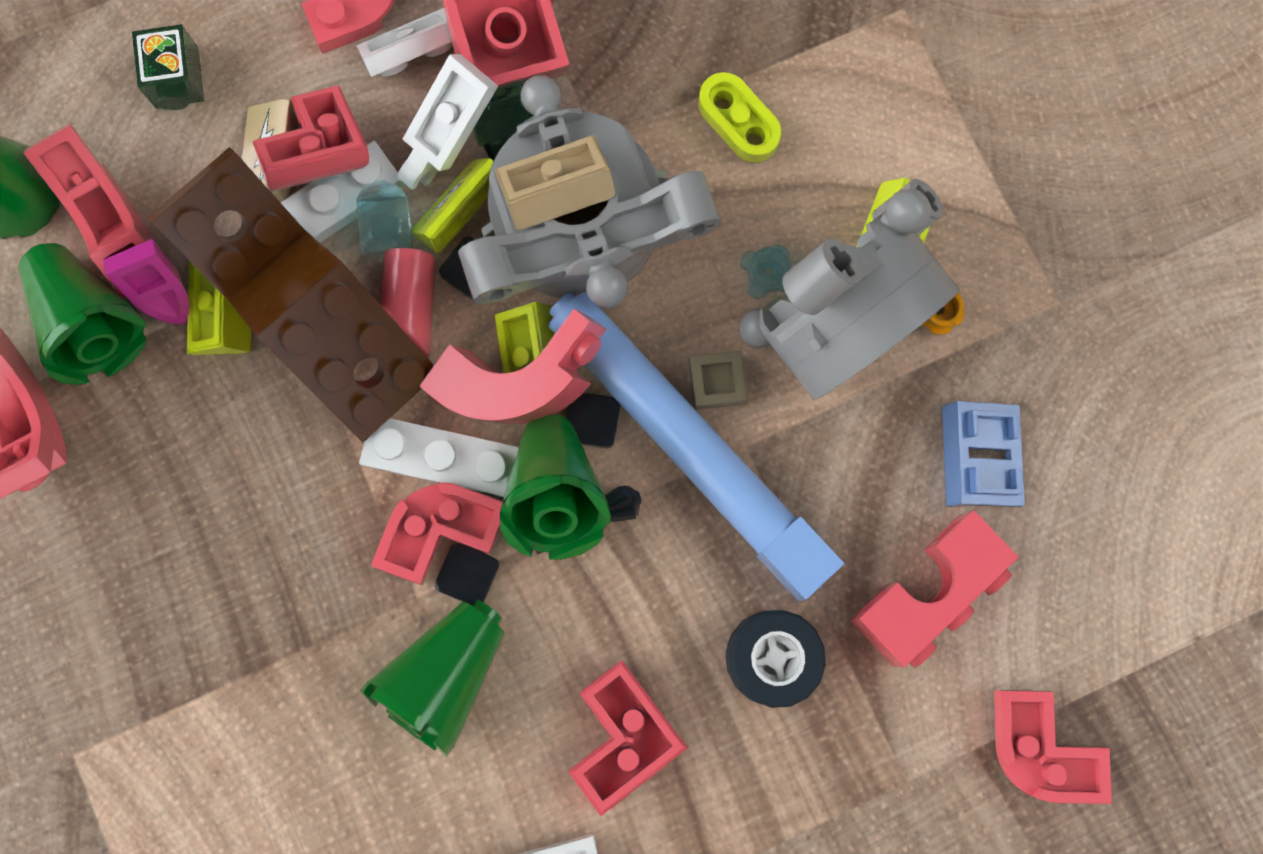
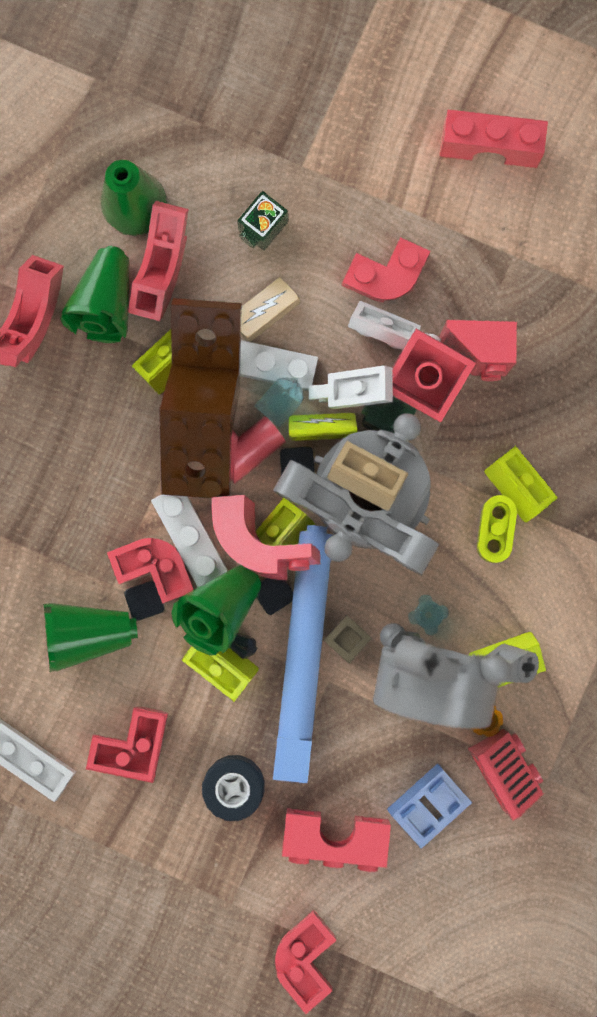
camera: 60 degrees right, 5 degrees up
dark pink plate [103,239,190,325] -> none
coral brick [253,86,369,192] -> none
none -> neon yellow slope [182,646,259,702]
none -> coral slope [468,729,544,821]
none -> neon yellow slope [484,446,558,522]

